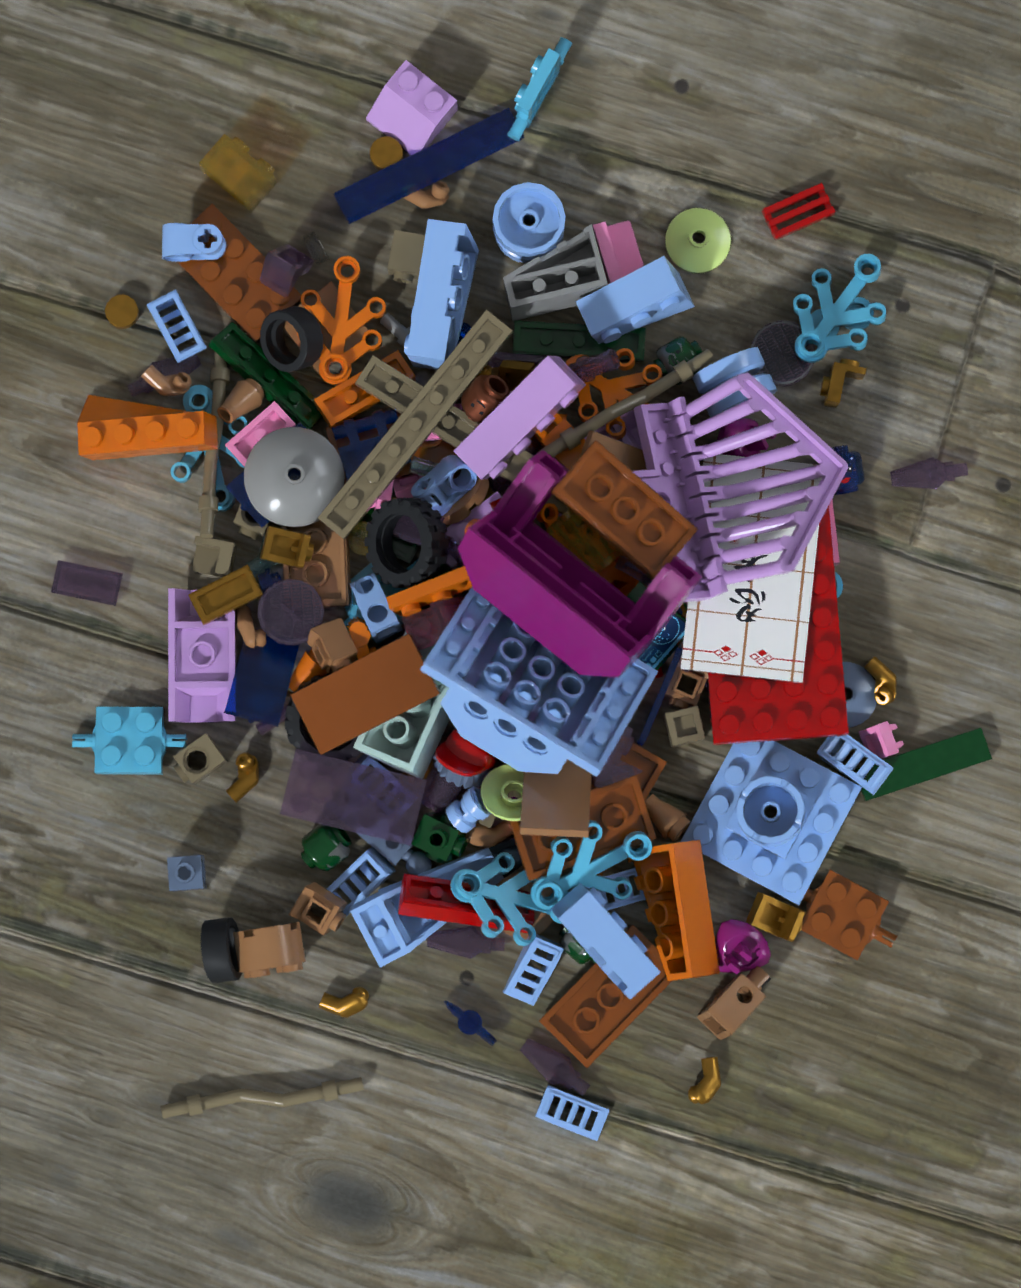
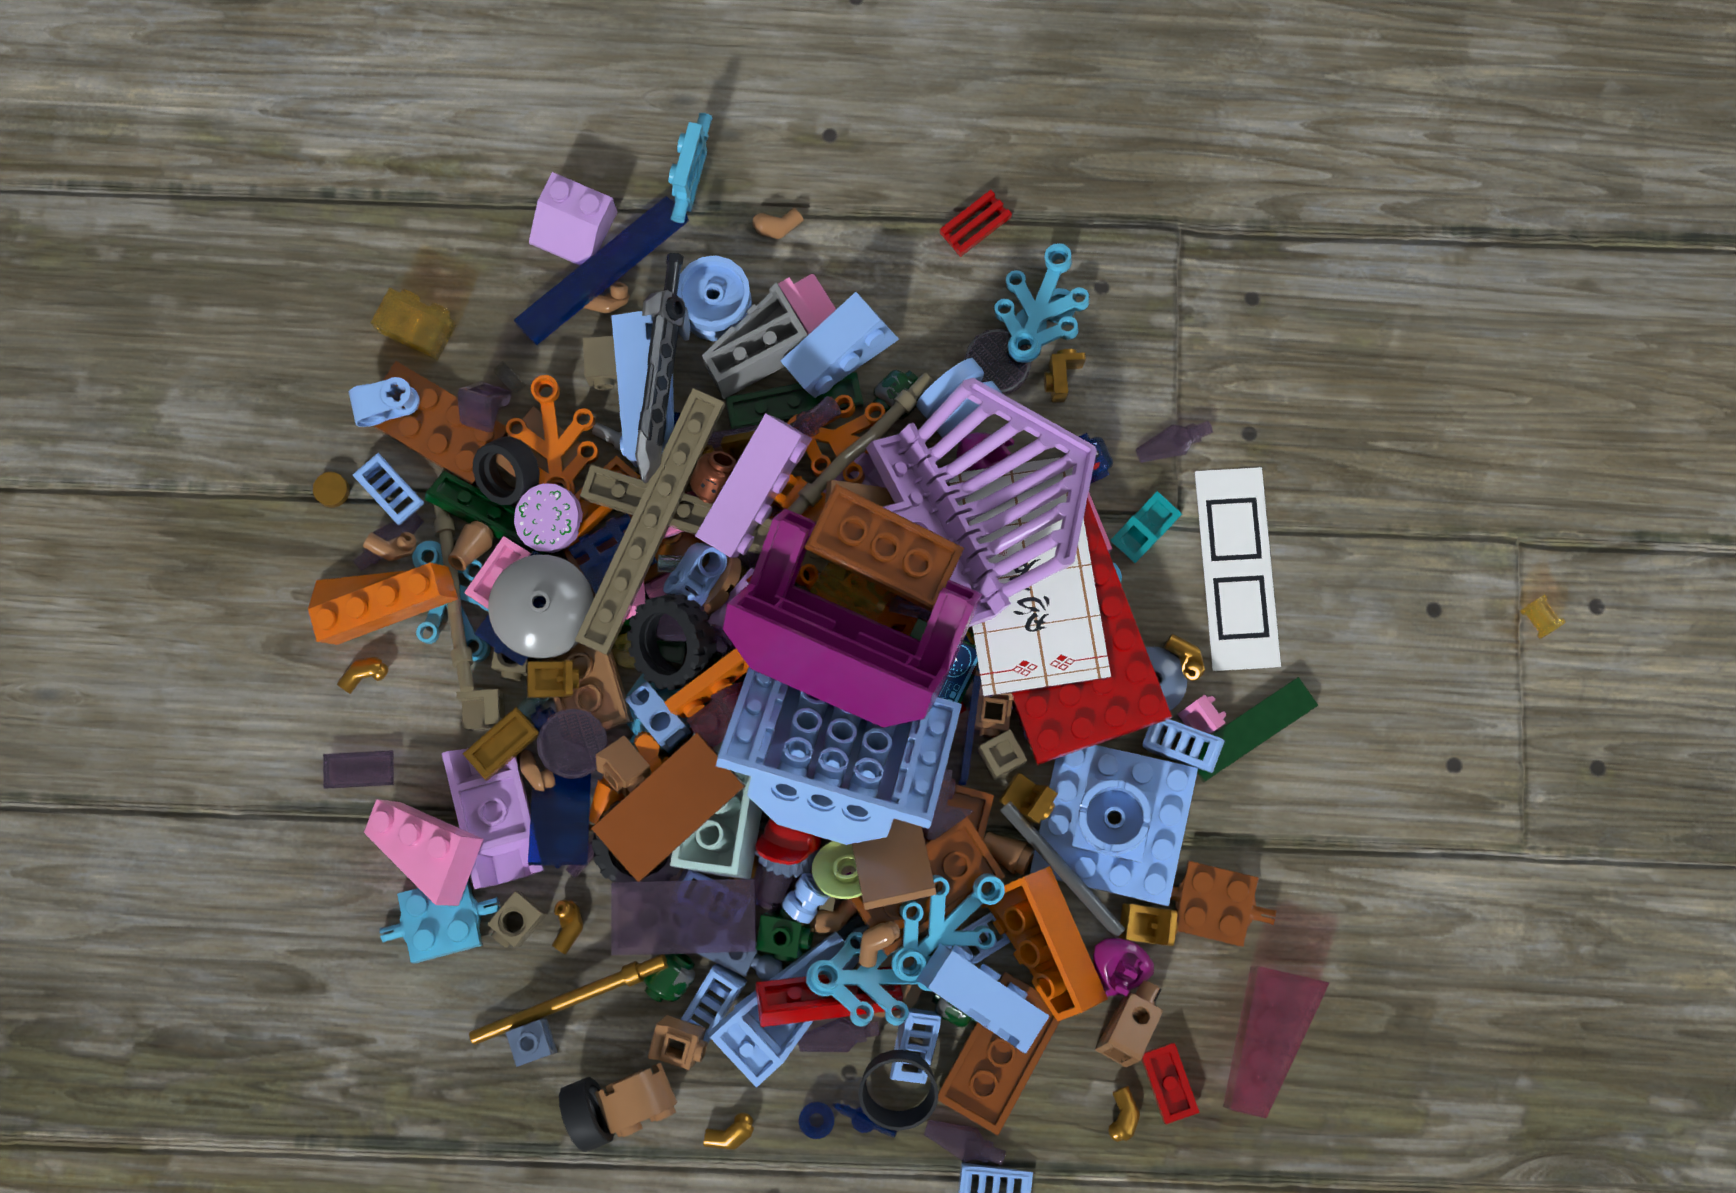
camera: 15 degrees left, 5 degrees down
pearl gold tile [370,136,403,171] -> none
yellowish green dish [665,208,731,273] -> none
none -> pearl gold arm [337,657,389,694]
none -> bright pink wedge [364,799,483,906]
none -> pearl gold bar [469,954,668,1045]
none -> lavender tile [514,483,583,553]
none -> sword [635,253,691,483]
none -> medium nougat arm [752,208,804,239]
none -> clear blue plate [799,1102,835,1139]
none -> medium nougat arm [859,921,900,968]
none -> black tyre [859,1050,938,1130]
none -> pearl gold bracket [999,774,1058,823]
none -> dark grey axle [1000,801,1125,938]
none -> teal slope [1110,491,1182,563]
none -> red plate [1141,1042,1200,1124]
none -> white sticker [1195,467,1281,671]
none -> clear pink wedge [1223,966,1329,1119]

